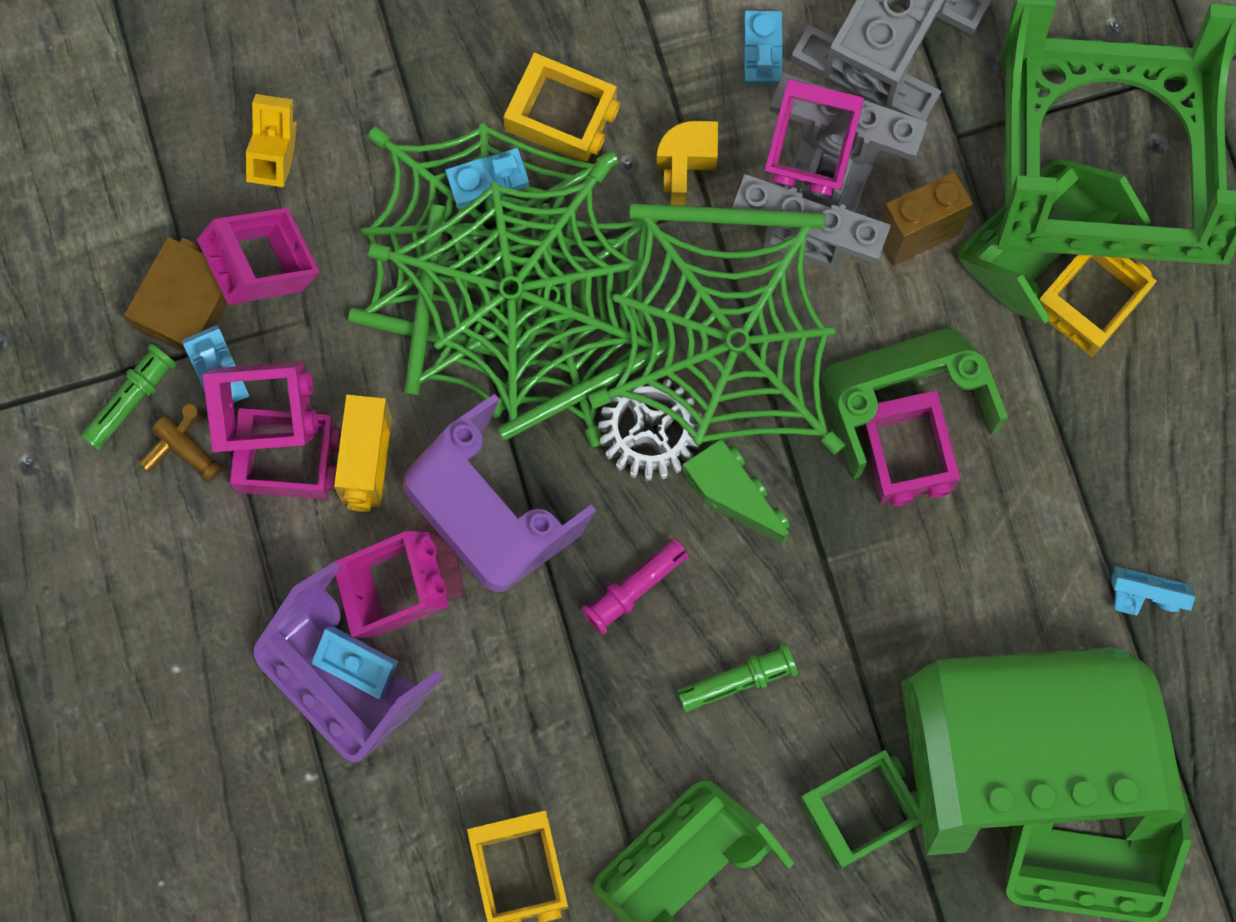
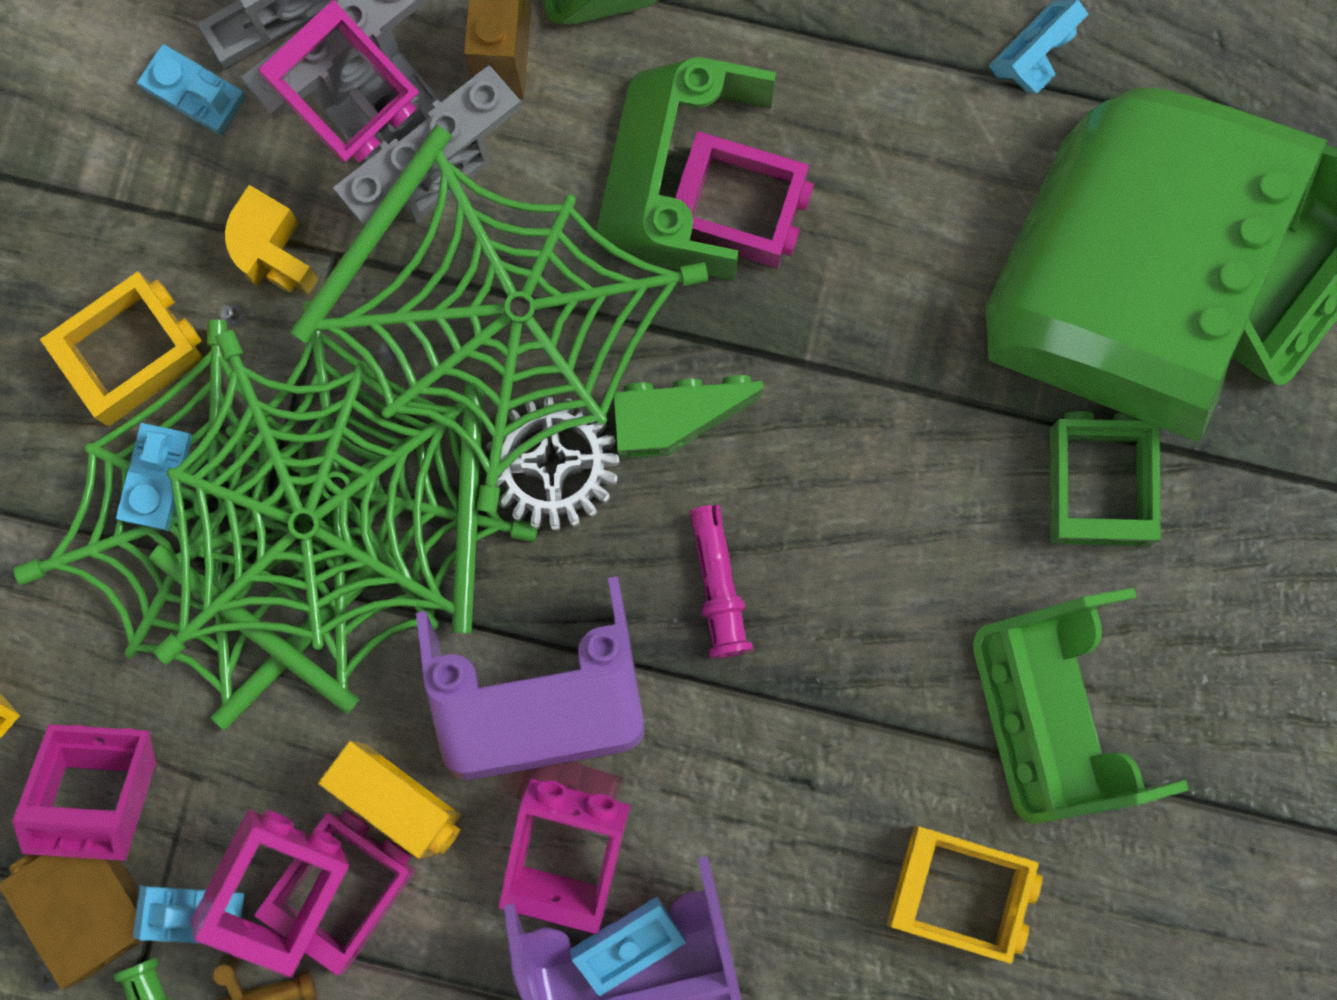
camera: 55 degrees left, 5 degrees up
bright green pin [676,642,798,713] -> none

